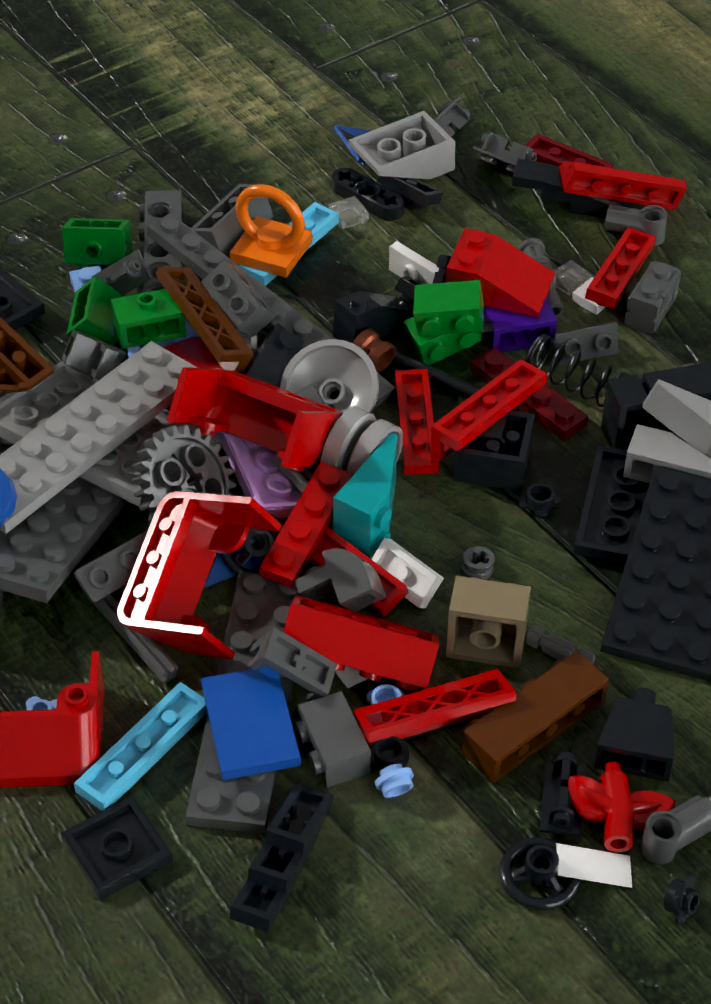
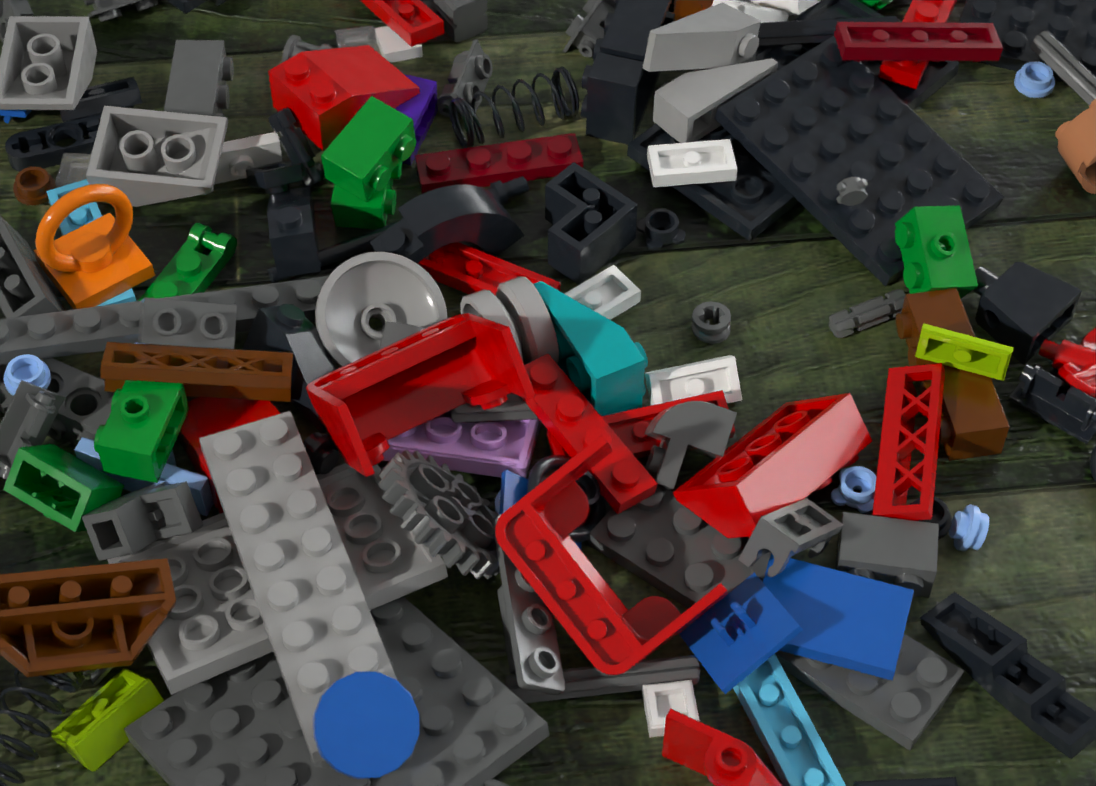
camera: 60 degrees left, 5 degrees up
copper wheel [353,328,396,373] -> none
red fence [431,359,547,461] -> none
dark tan brick [446,576,531,669] -> none
none -> light blue plate [3,354,51,396]
none -> reddish brown plate [13,167,56,205]
none -> light grey slope [86,106,228,207]
none -> green plate [138,222,237,301]
none -> dark grey brick [164,40,234,117]
none -> black arch [370,185,525,263]
none -> white plate [565,265,641,320]
none -> white tile [642,680,700,737]
none -> white plate [647,139,737,187]
none -> blue piece [679,572,803,694]
none -> dark grey piece [837,177,868,206]
none -> green brick [895,205,978,299]
none -> lime slope [915,323,1014,381]

